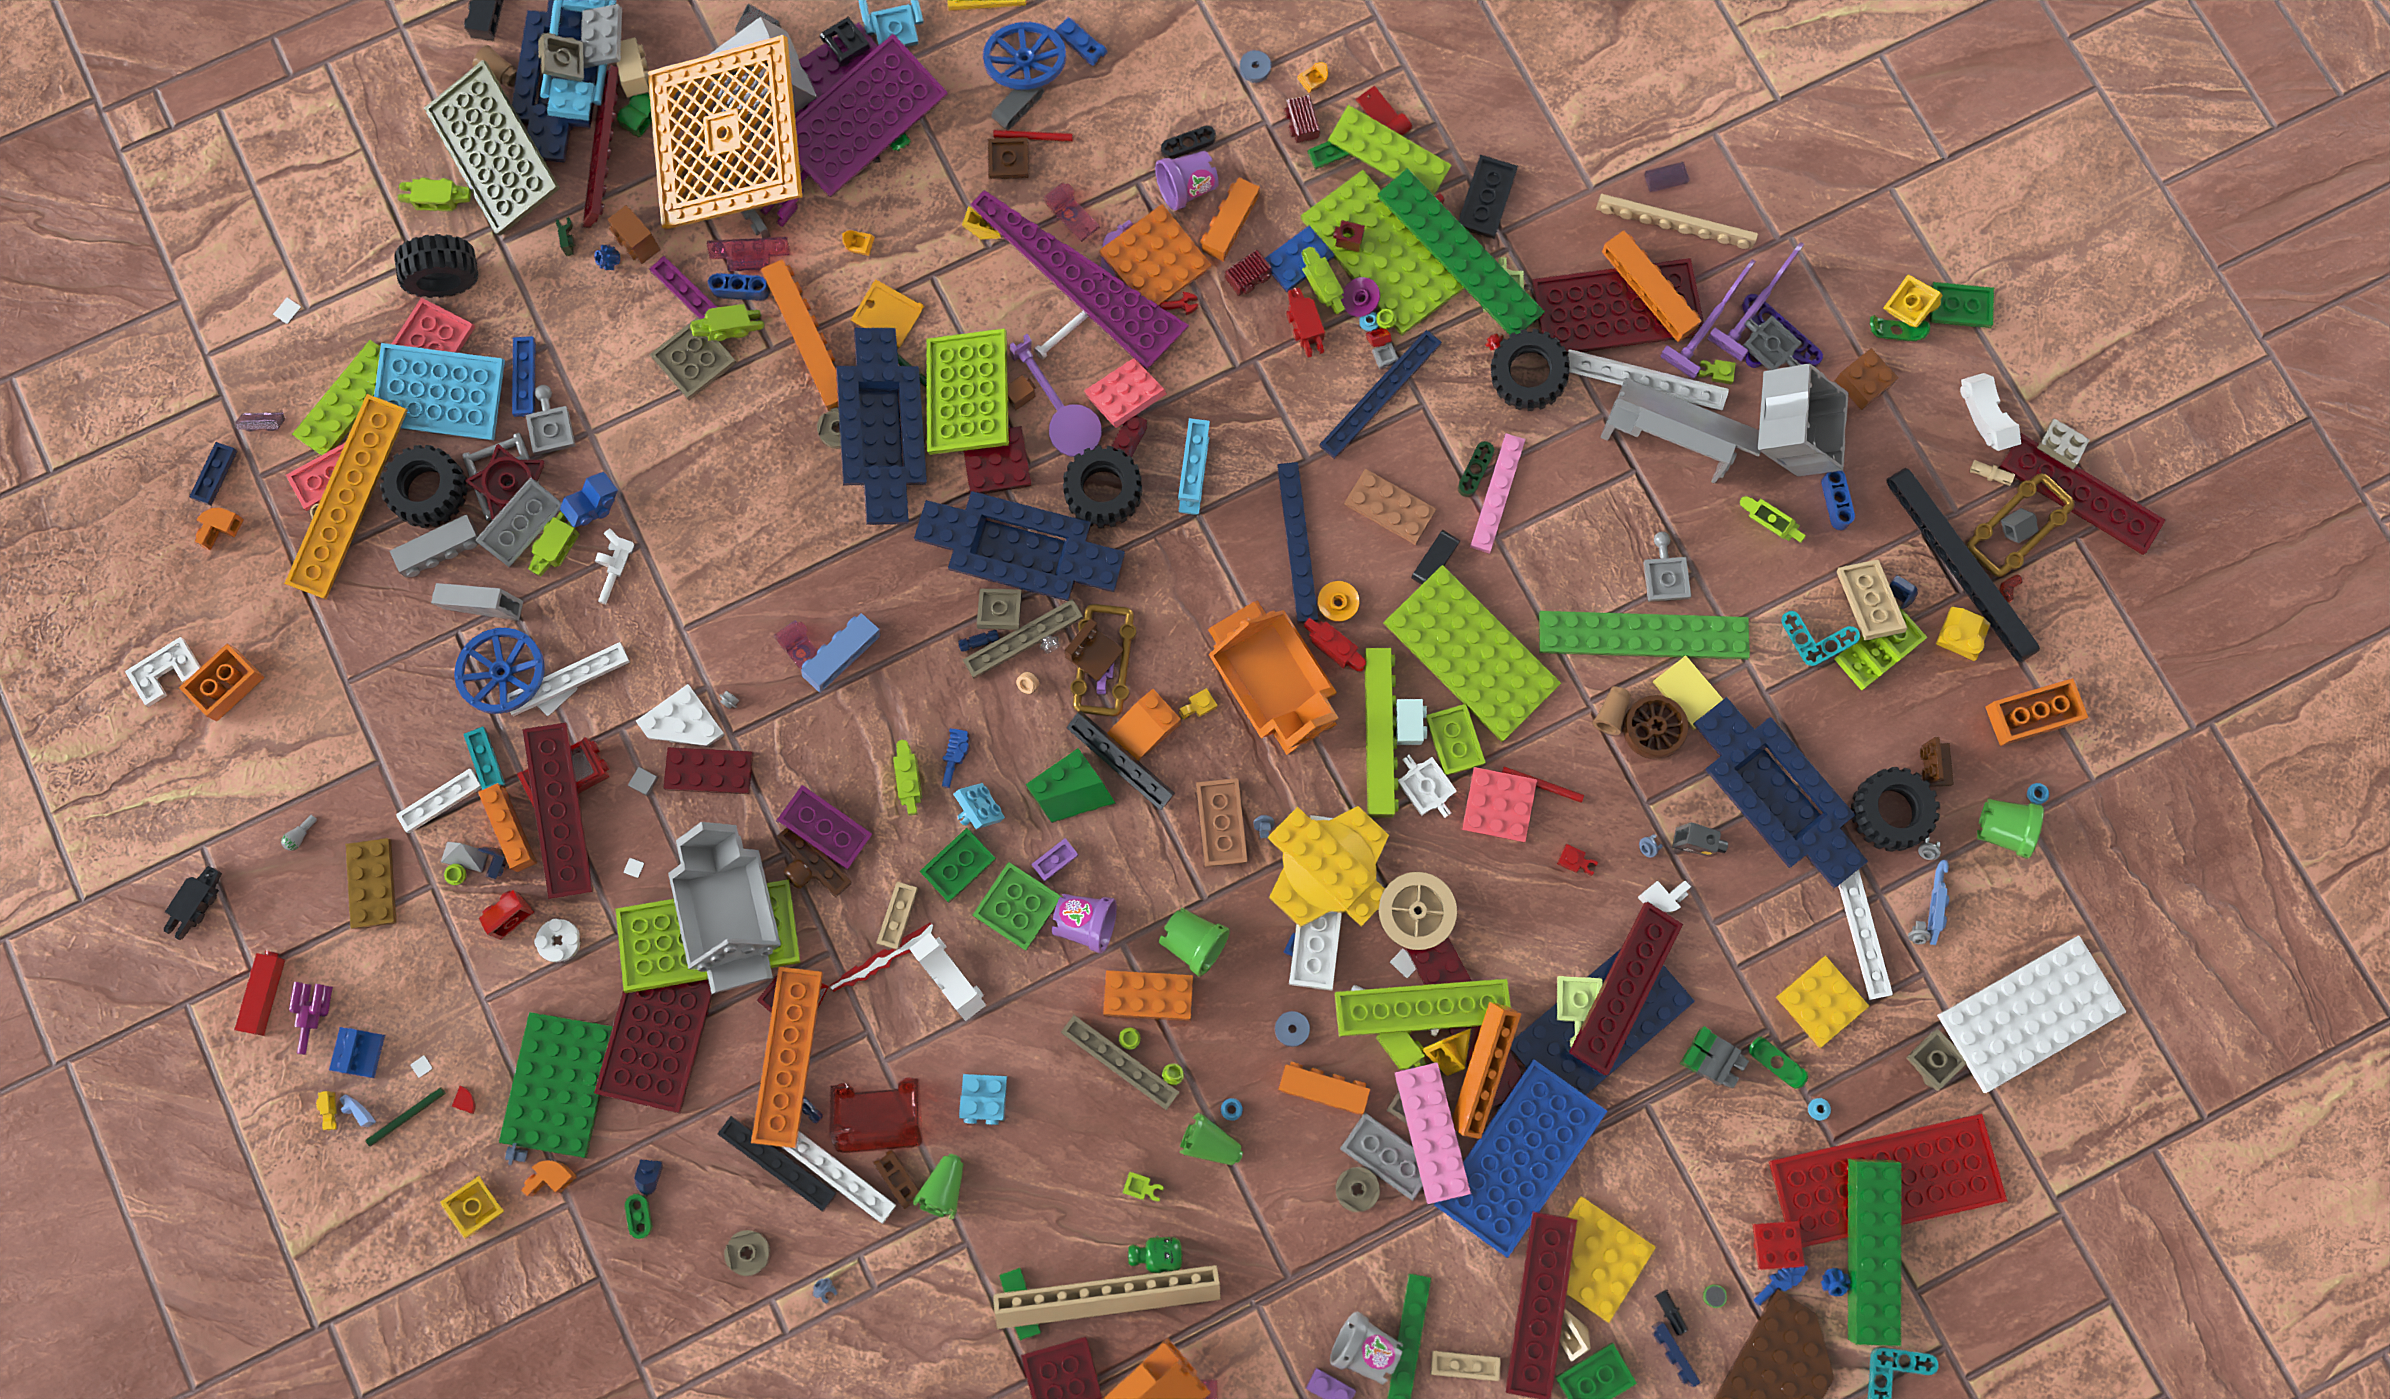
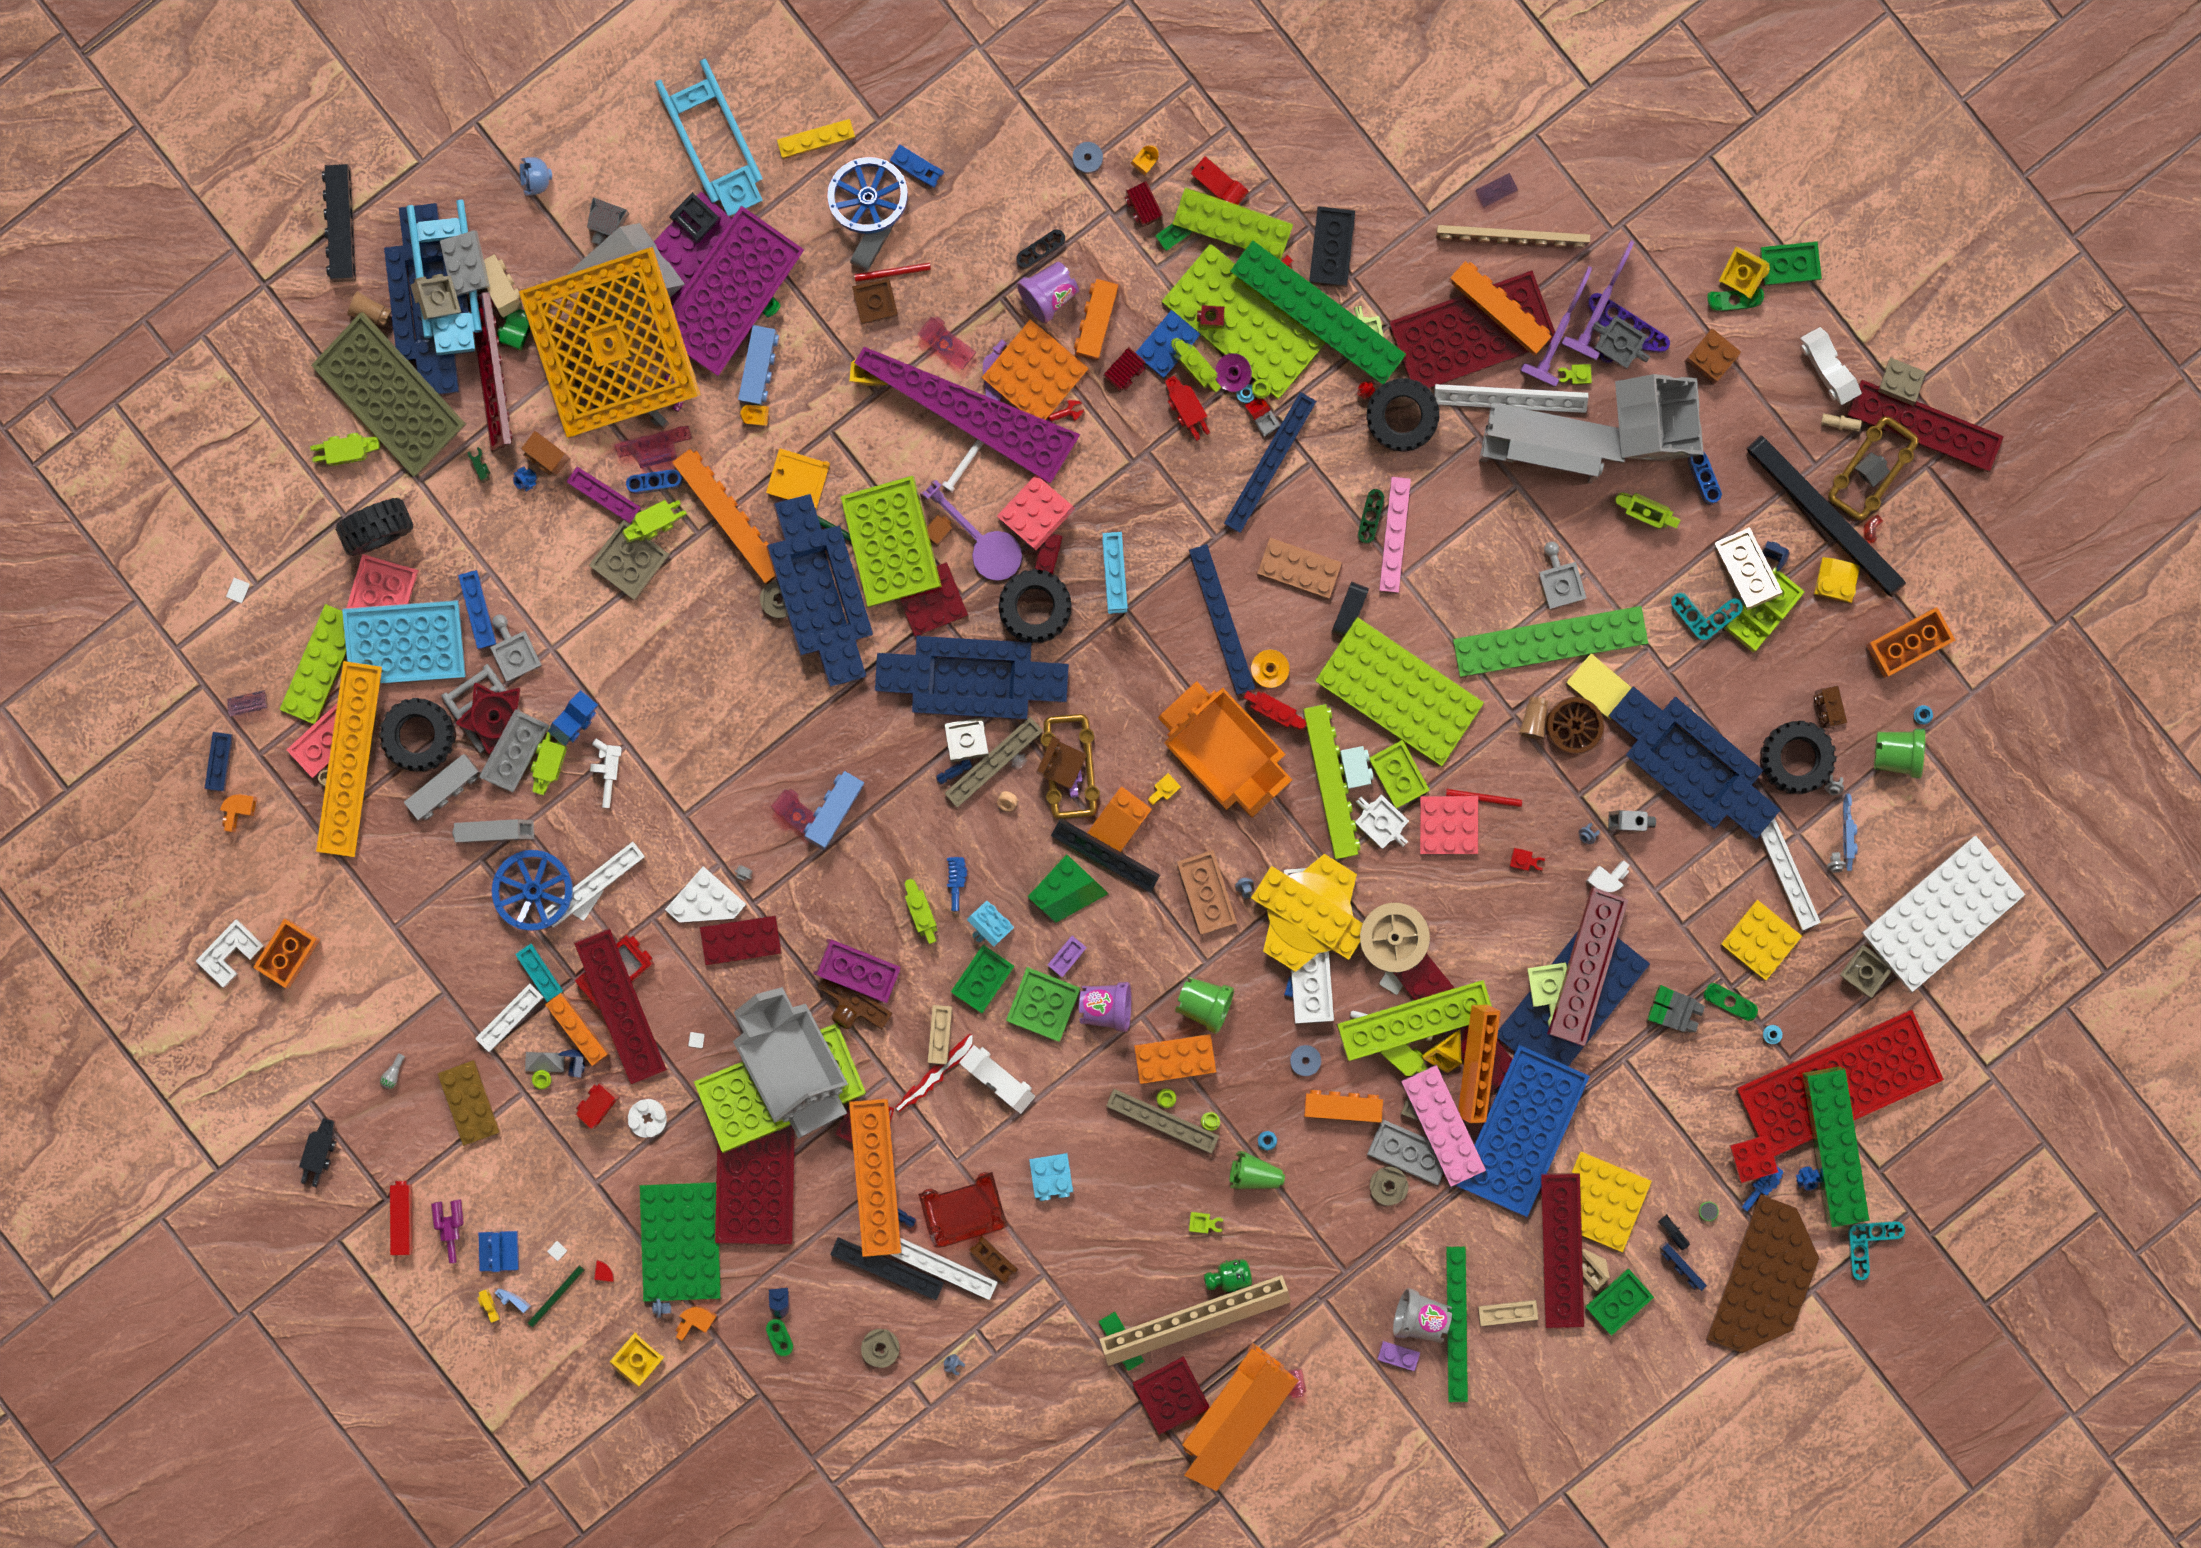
camera: 15 degrees left, 10 degrees up
light grey tile [628,767,658,796] -> none
bright green cone [913,1154,964,1219] -> none
none -> medium blue brick [738,325,779,406]

